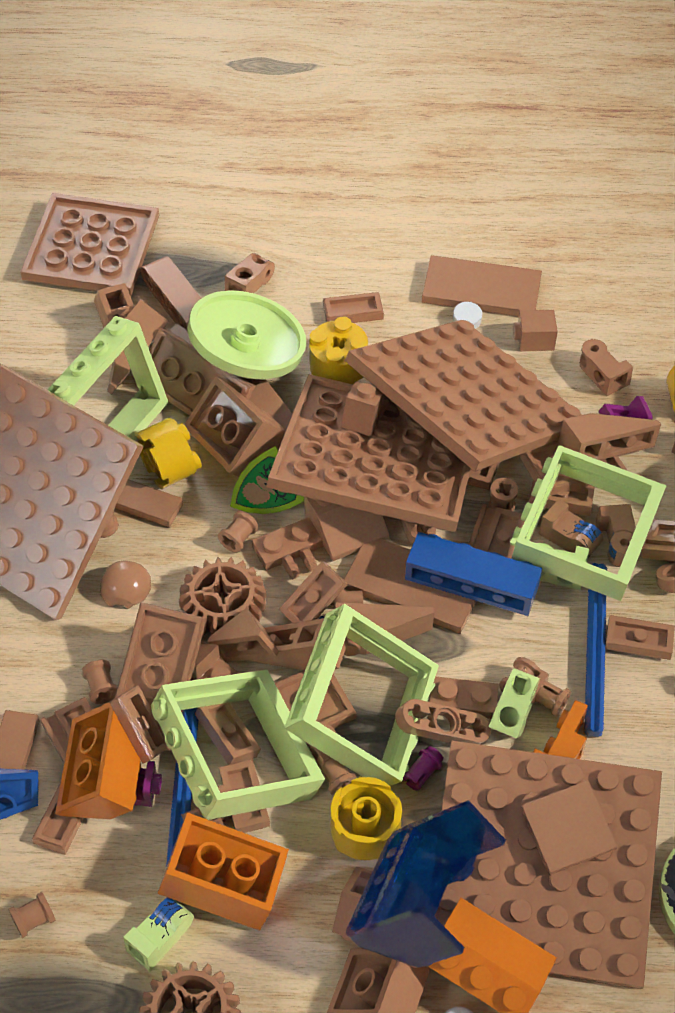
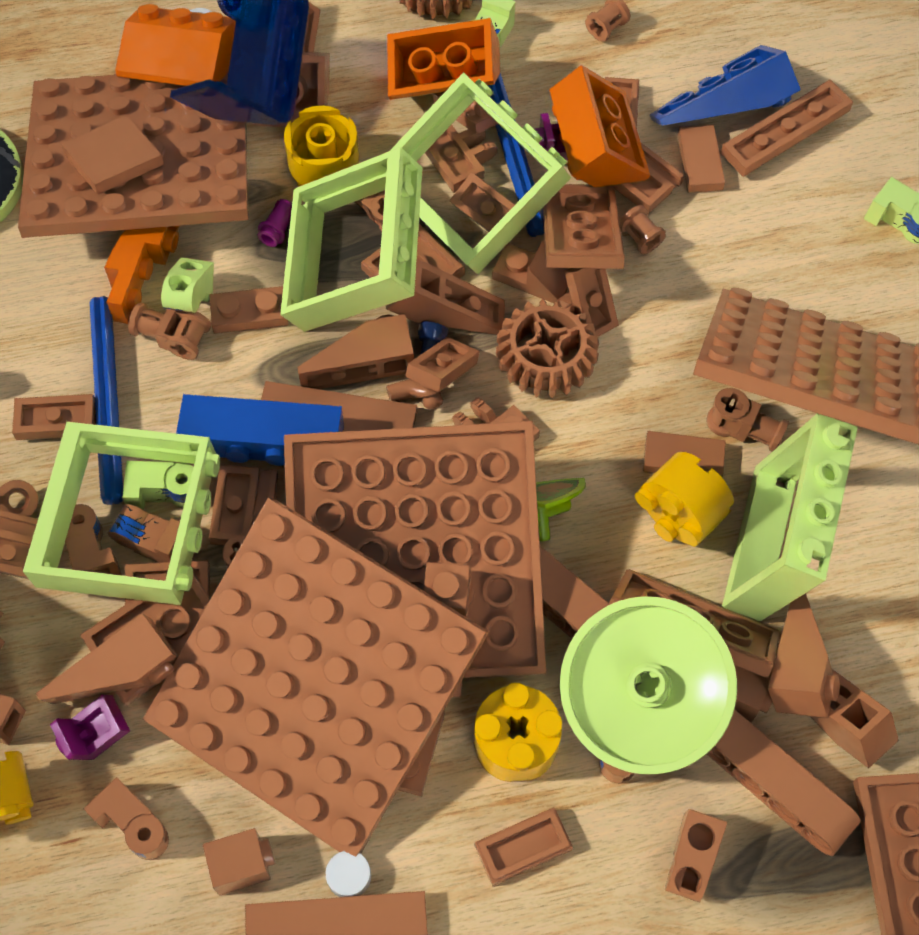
camera: 165 degrees right, 10 degrees up
nougat hair [100,560,151,609] -> none
nougat tile [110,685,168,764] -> none
nougat slope [184,376,286,477] -> none
nougat slope [208,608,279,662] -> none
nougat bush [218,511,258,553] -> none
nougat beam [395,699,491,744] -> none

